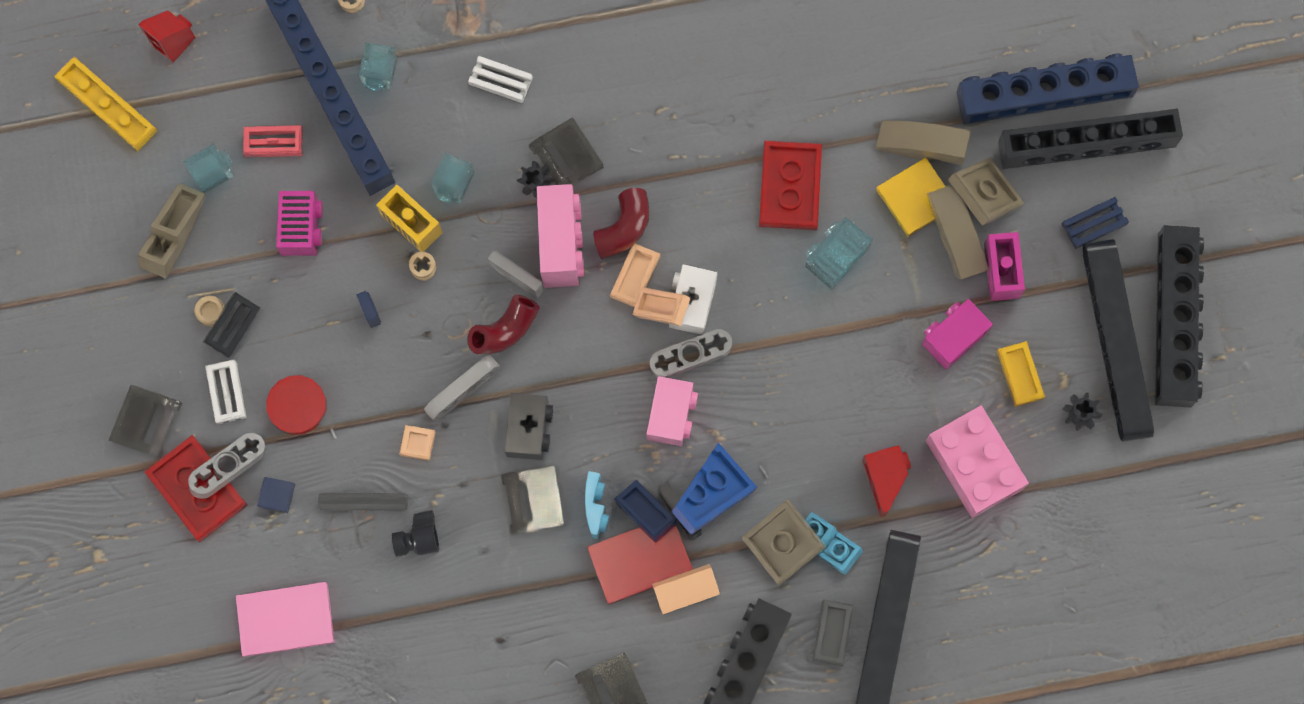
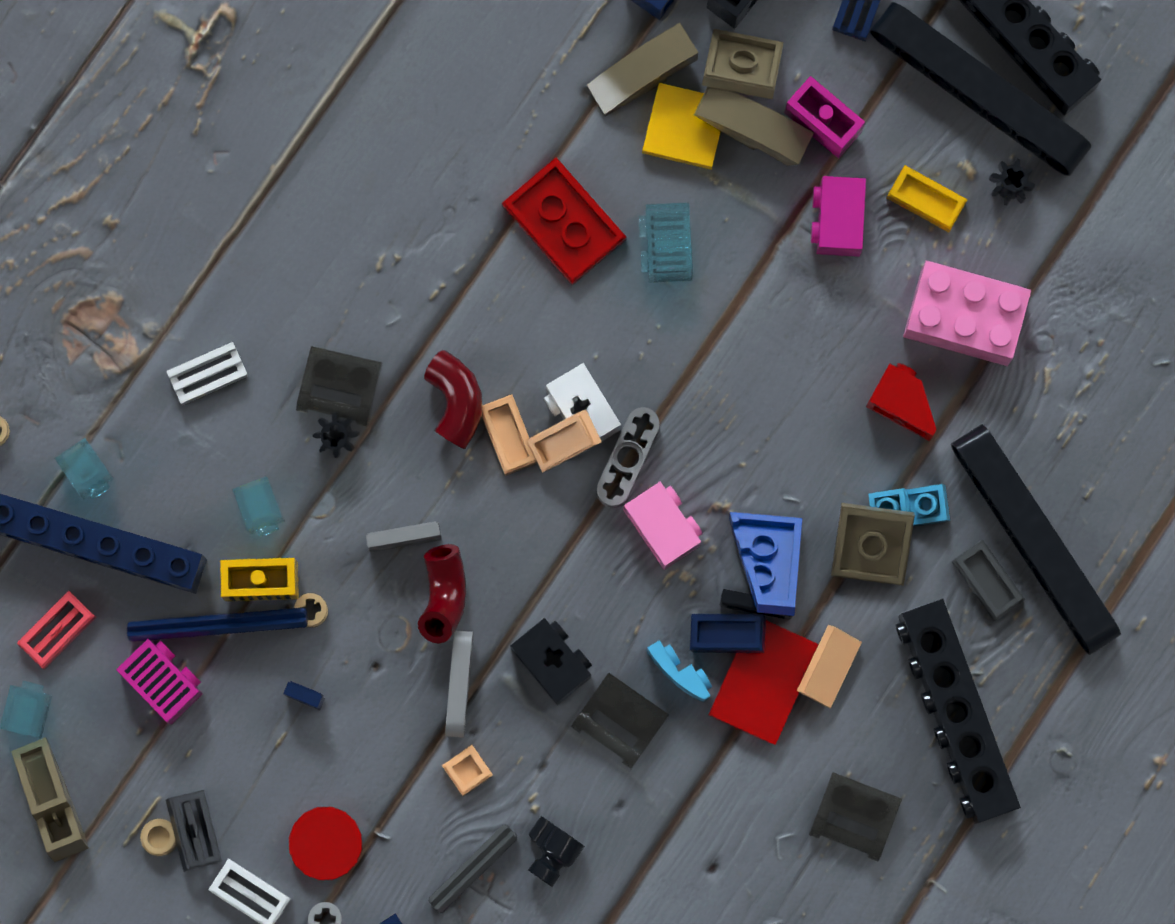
camera: 50 degrees left, 5 degrees up
bright pink brick [537,184,584,288] -> none
none -> dark blue axle [127,608,308,642]

